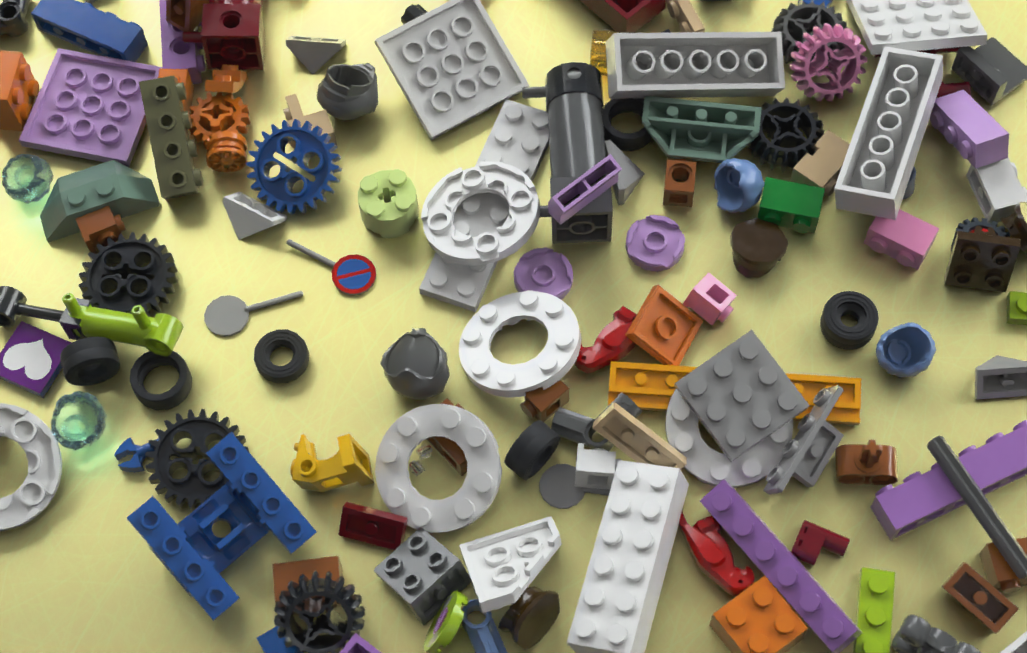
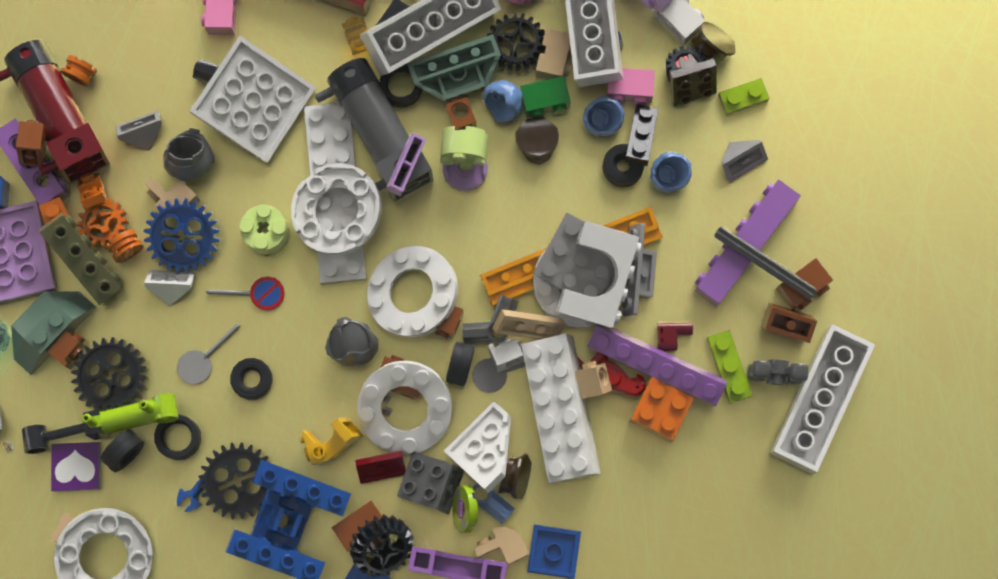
camera: 30 degrees left, 15 degrees up
clear light blue hair [51,391,107,450] -> none
lavender tile [514,248,573,299] -> none
red animal [574,306,637,374] -> none
light grey slope [605,140,644,205] -> none
orange tile [625,285,704,366] -> none
bright pink brick [683,273,737,325] -> none
dark orange beam [835,439,898,485] -> none
none -> yellowish green brick [440,126,488,170]
none -> white arch [556,221,641,328]
none -> tan brick [575,361,612,399]
none -> medium blue hair [583,96,625,136]
none -> plate [625,104,658,166]

